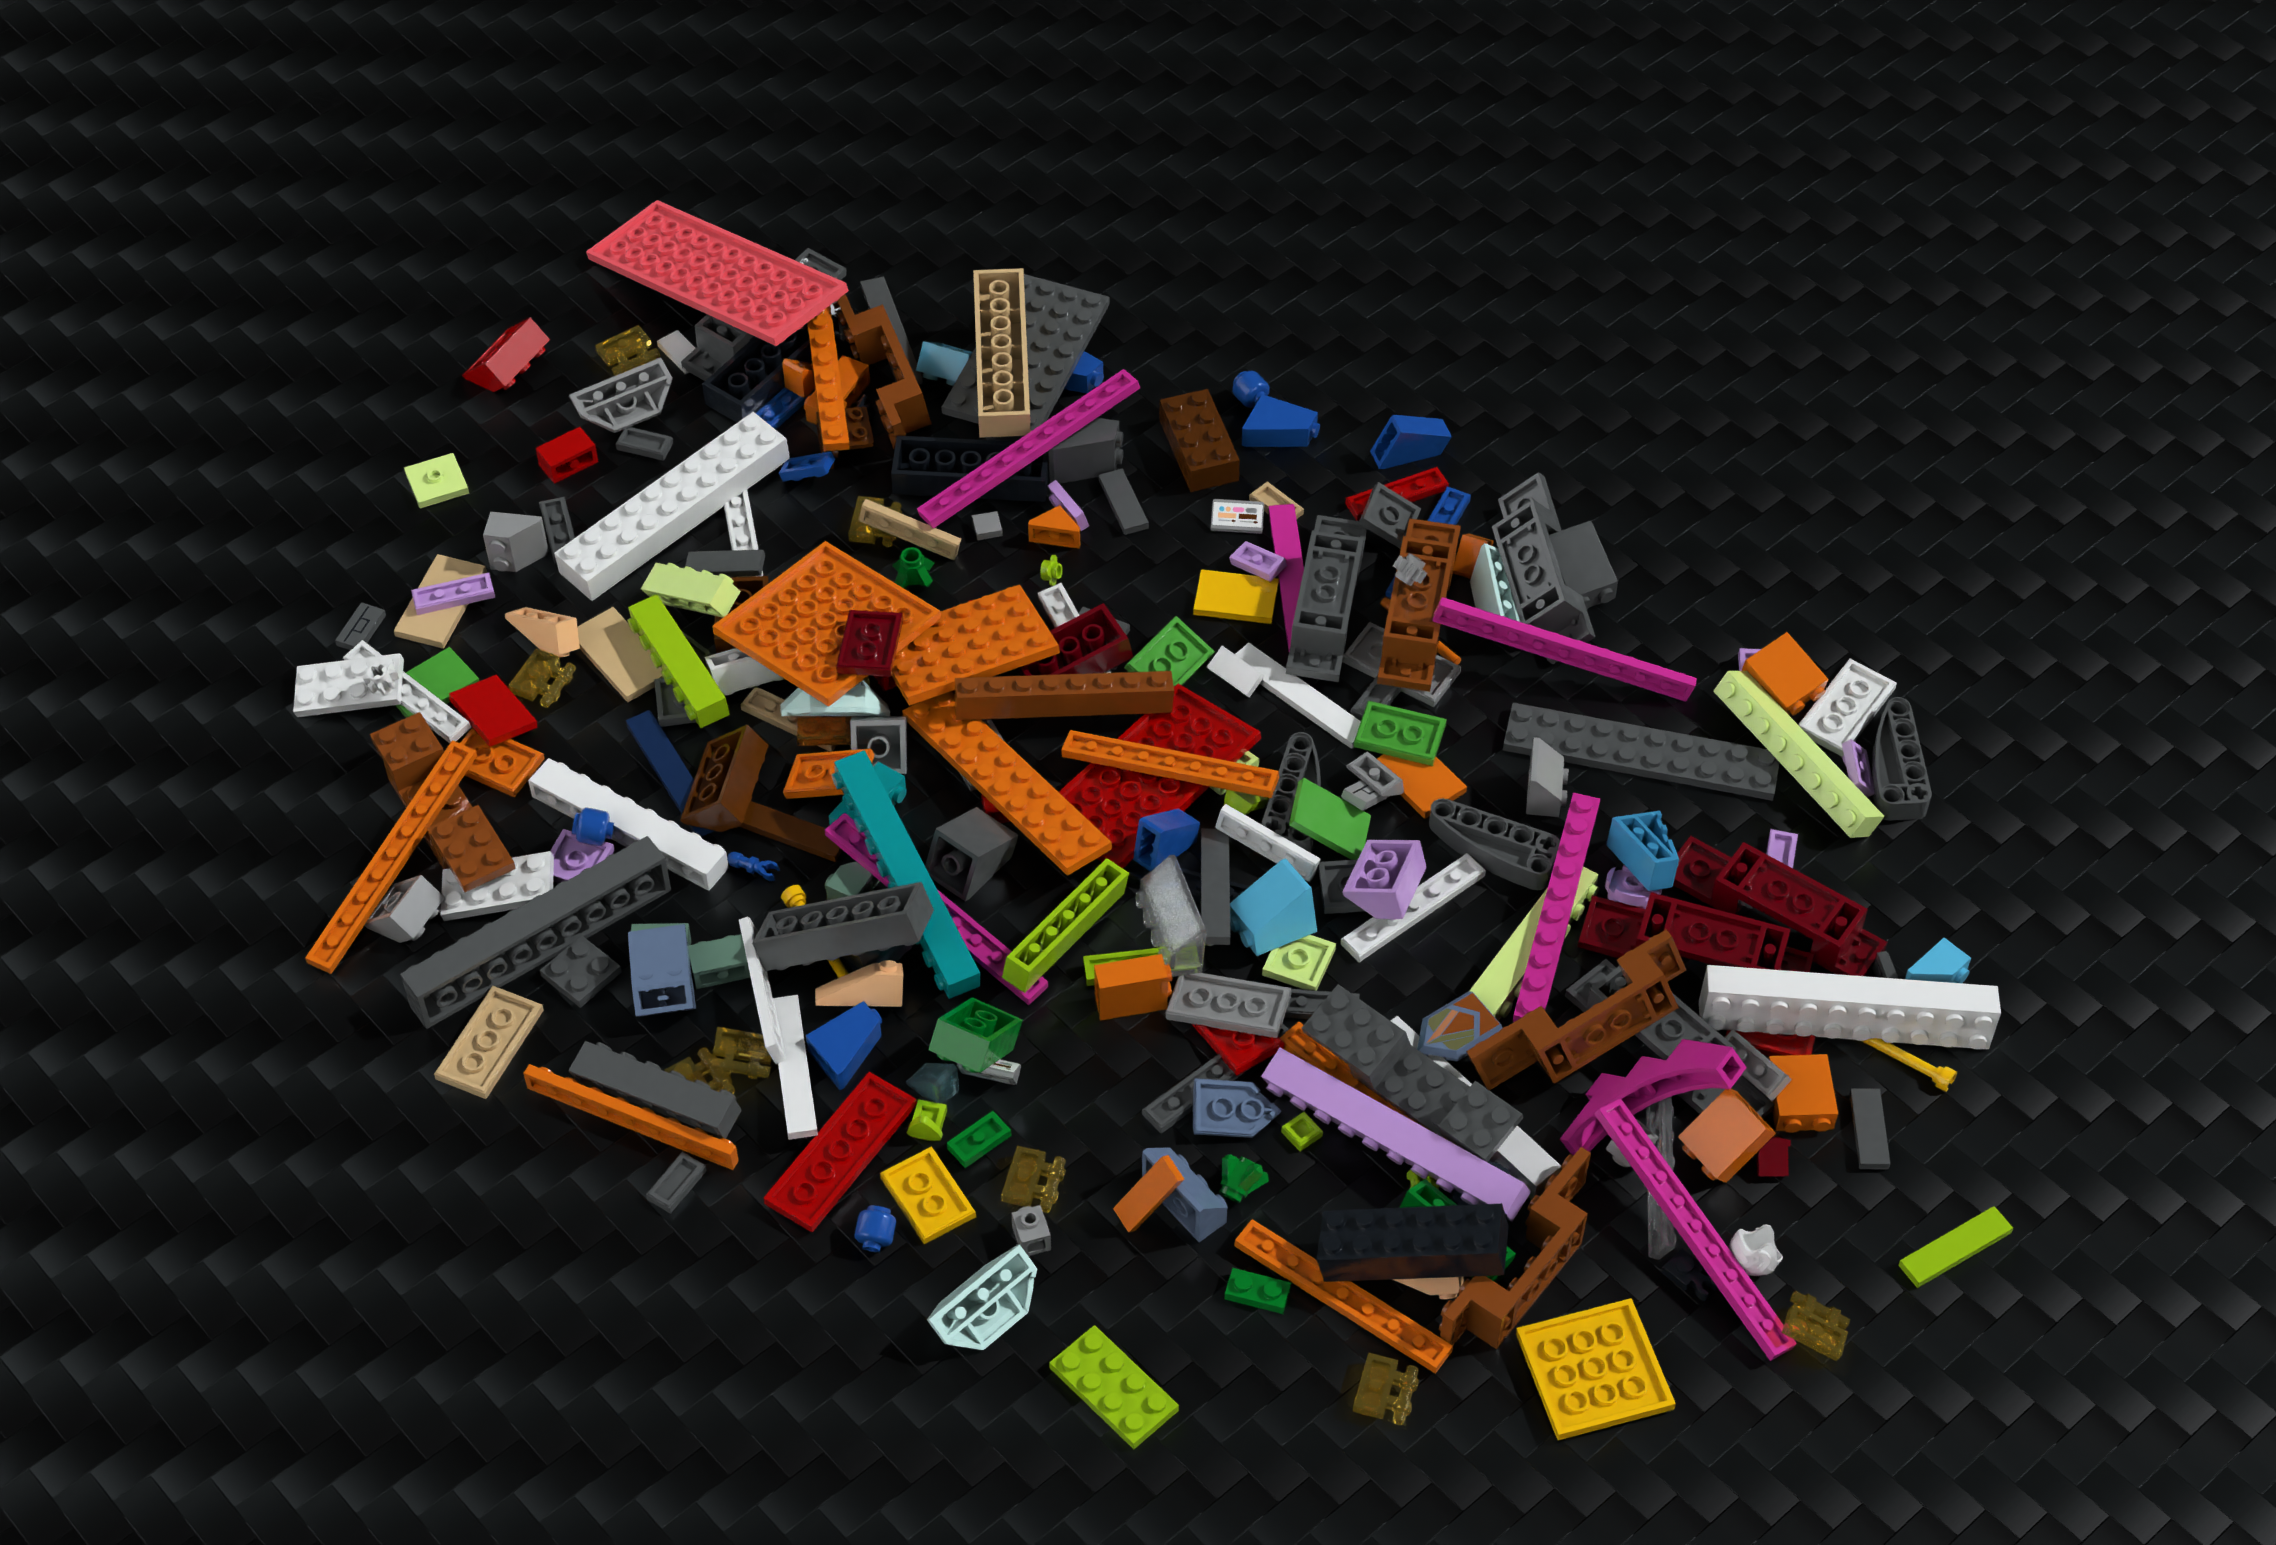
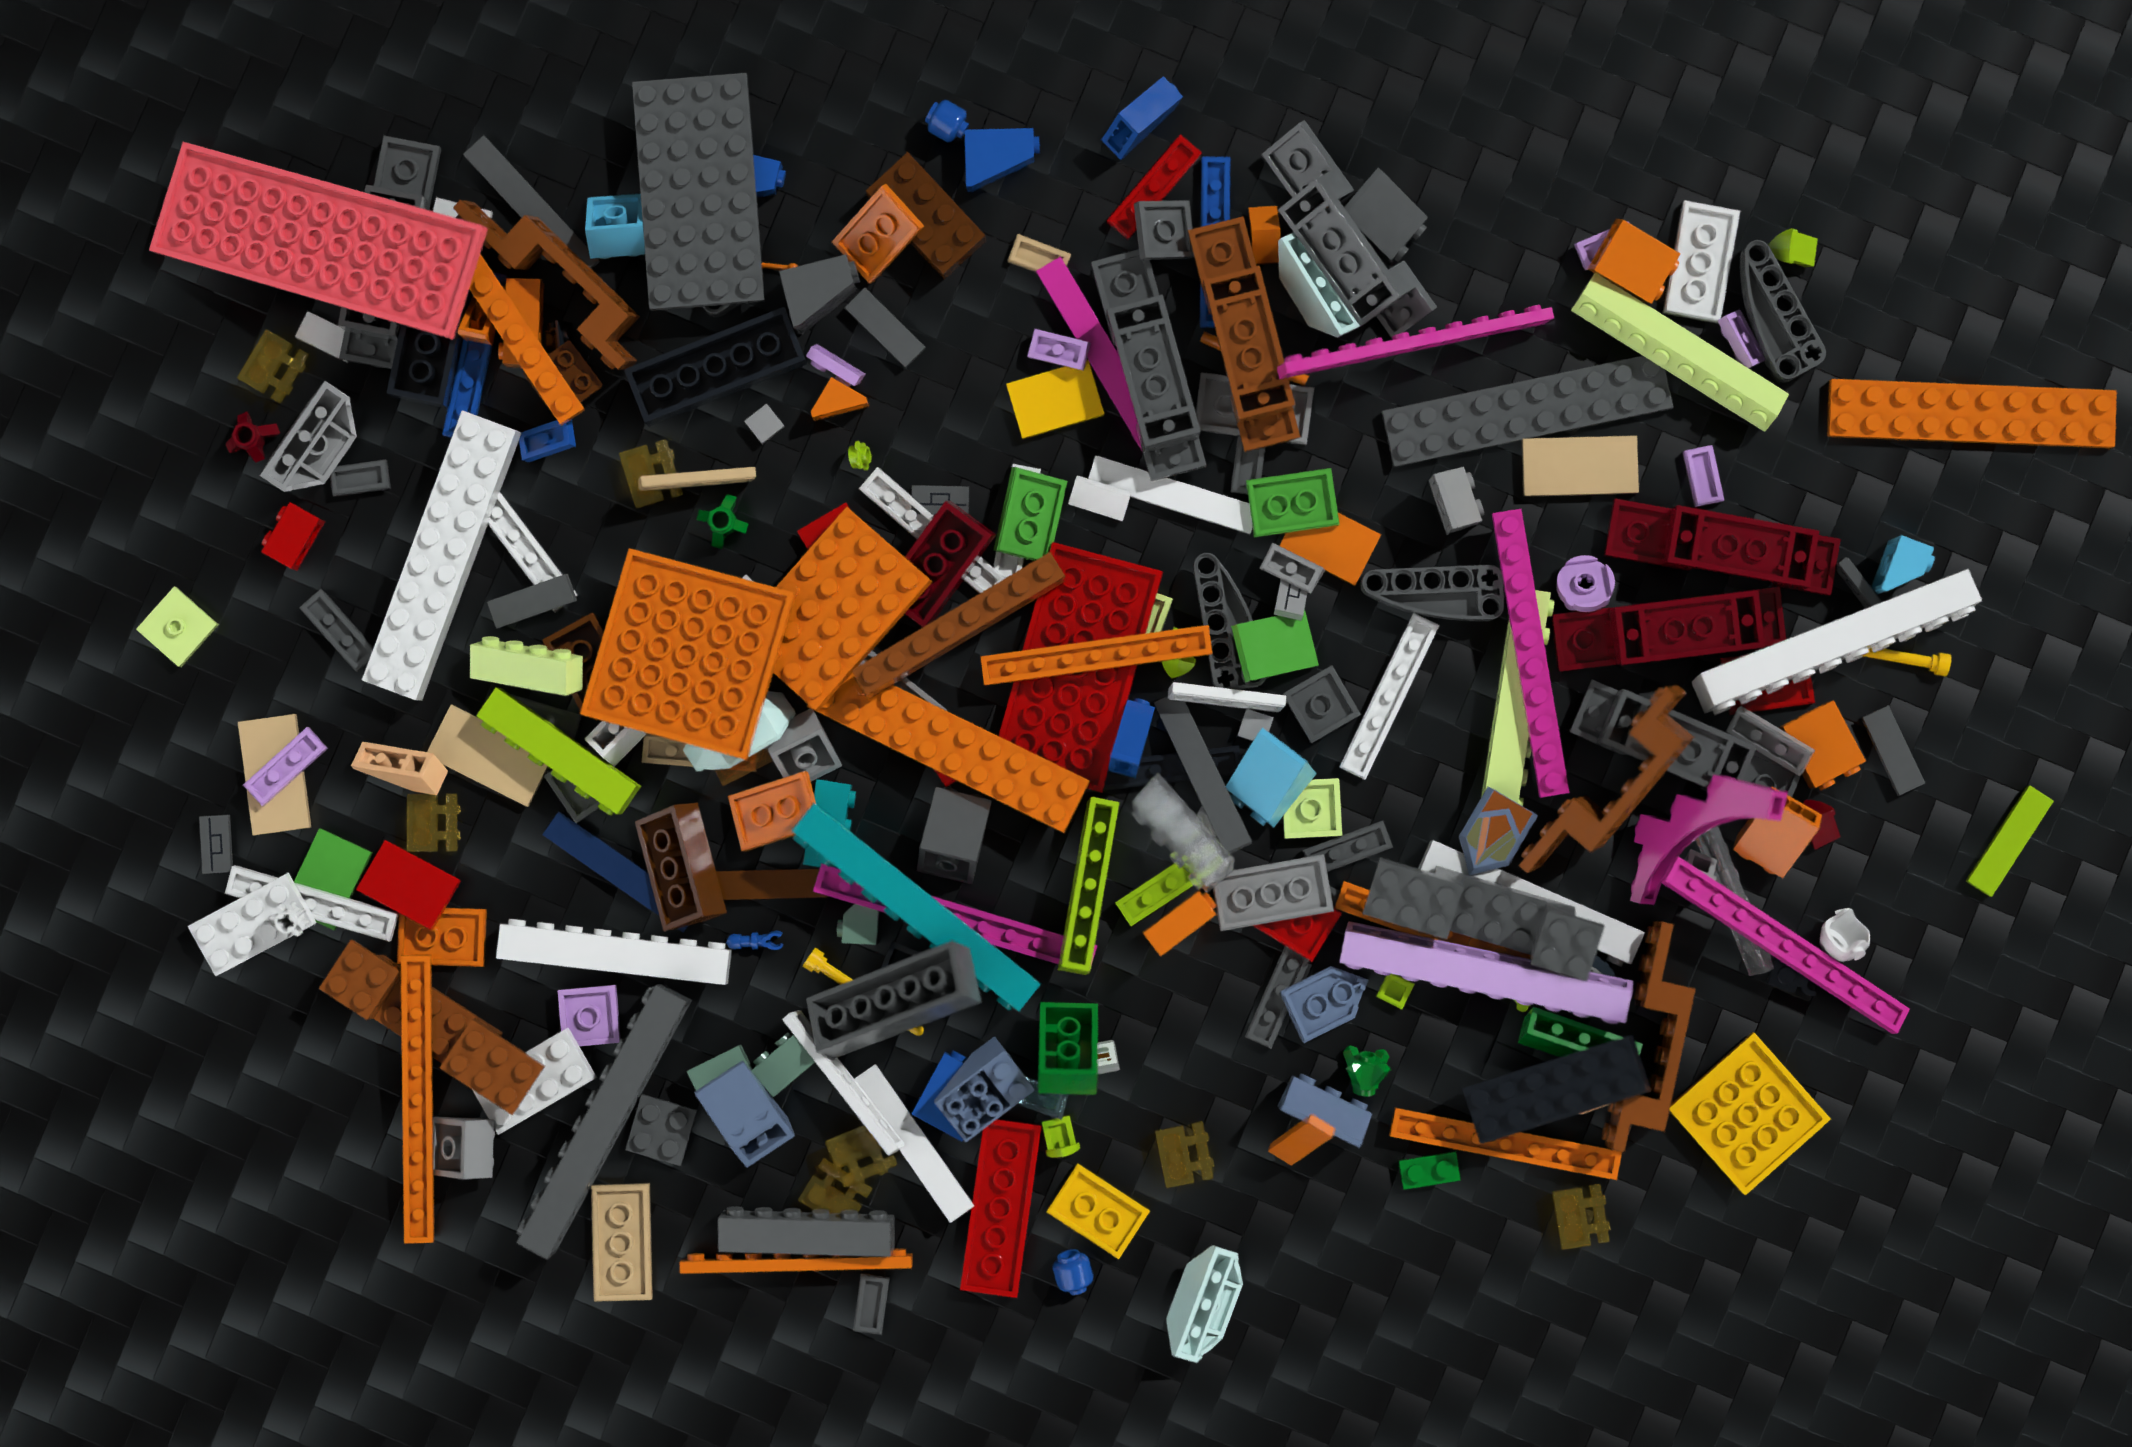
camera: 25 degrees left, 35 degrees up
slope [462,317,550,392] -> none
light grey slope [483,512,549,572] -> none
blue head [572,807,614,846] -> none
light nougat slope [815,960,903,1007] -> none
dark red tile [836,610,903,677] -> none
dark pink plate [917,369,1140,528] -> none
green plate [947,1111,1011,1168] -> none
tan brick [973,268,1031,438] -> none
light grey brick [1012,1205,1051,1256] -> none
lime plate [1049,1325,1179,1449] -> none
slope [1211,499,1264,534] -> none
lavender slope [1343,840,1427,920] -> none
light grey gear [1393,553,1427,586] -> none
dark azure wedge [1606,811,1679,891] -> none
clear yellow plate [1782,1291,1850,1361] -> none
none -> dark red rock [225,412,280,463]
none -> orange tile [832,184,924,284]
none -> sand blue slope [934,1036,1035,1142]
none -> tan tile [1522,436,1639,497]
none -> lime tile [1768,228,1818,267]
none -> orange plate [1827,379,2117,448]

